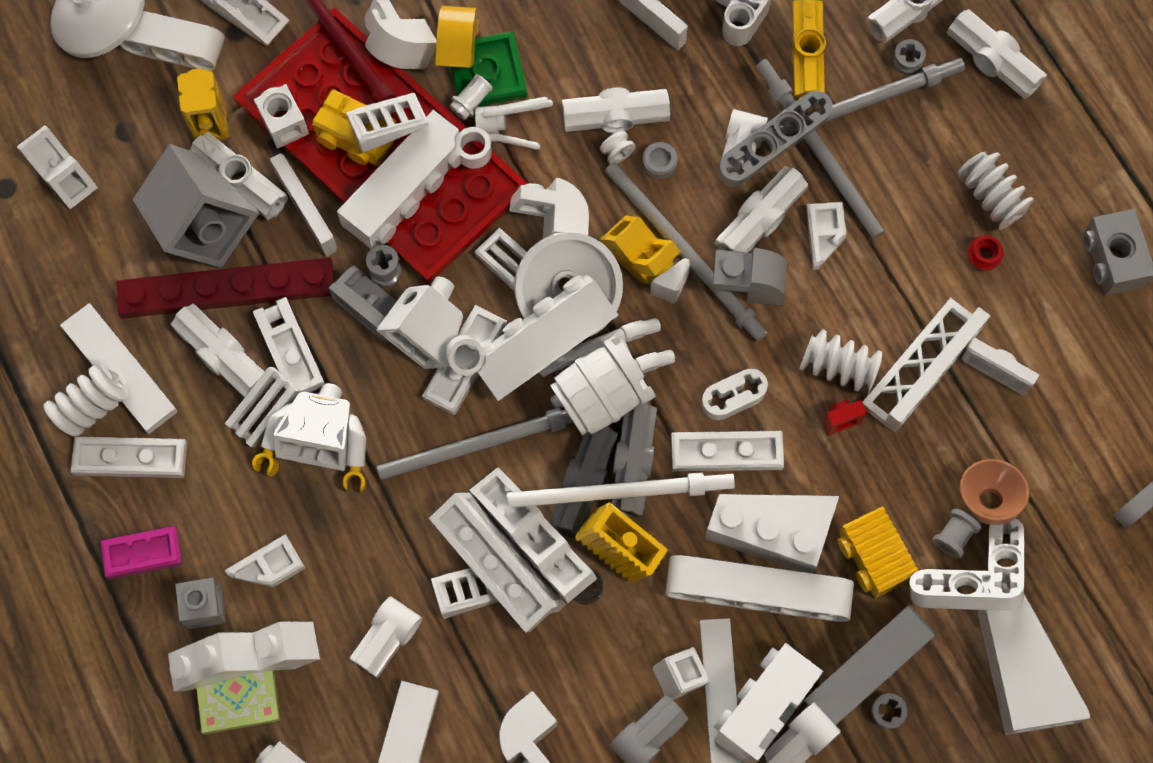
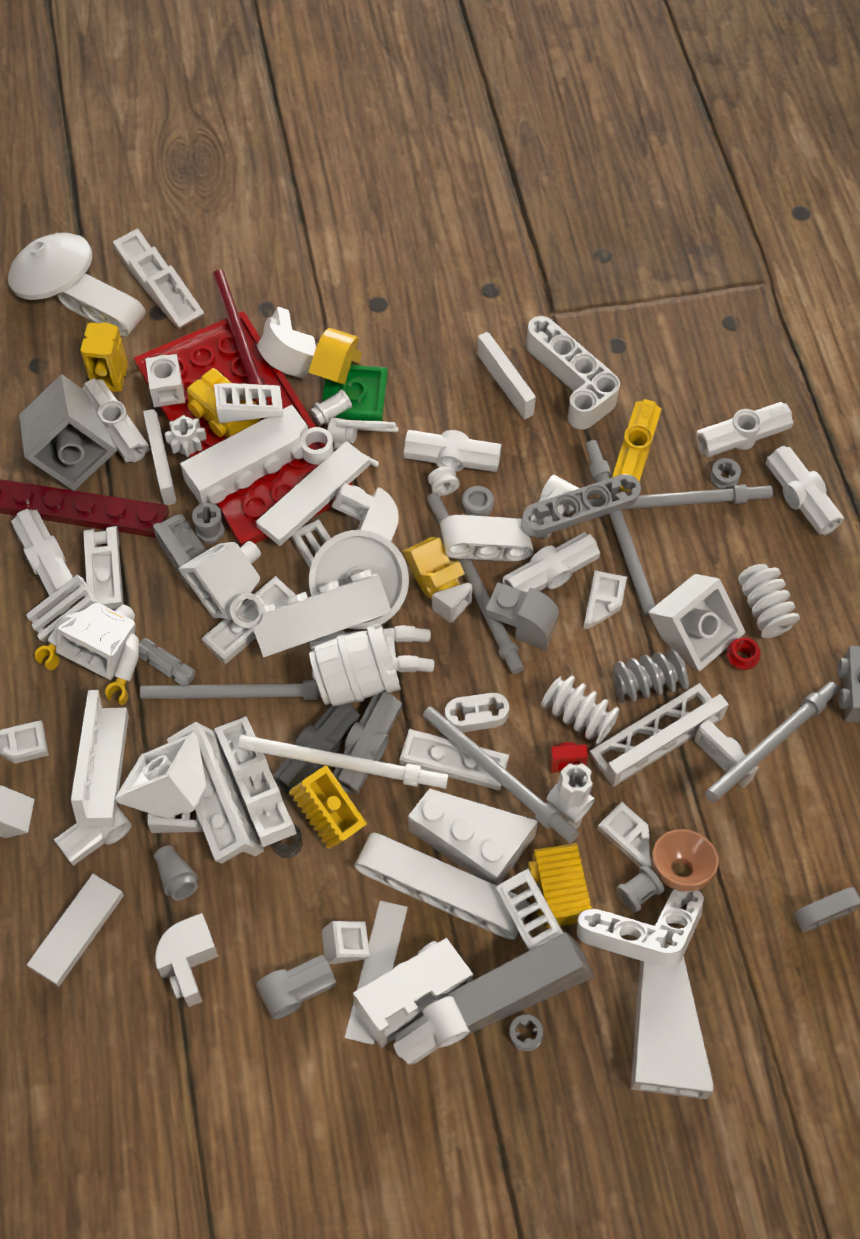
camera: 15 degrees right, 10 degrees down
none -> white fence [71,690,129,827]
none -> white slope [115,732,206,819]
none -> light grey axle [139,638,195,685]
none -> light grey cone [154,845,198,901]
none -> white gear [165,415,206,457]
none -> white tile [256,441,370,546]
none -> light grey bar [423,707,579,843]
none -> white beam [440,515,534,562]
none -> white slope [496,869,563,951]
none -> white piece [546,764,595,829]
none -> white tile [597,802,651,868]
none -> light grey piece [612,649,689,704]
none -> white slope [648,574,746,671]
none -> light grey bar [705,682,839,802]

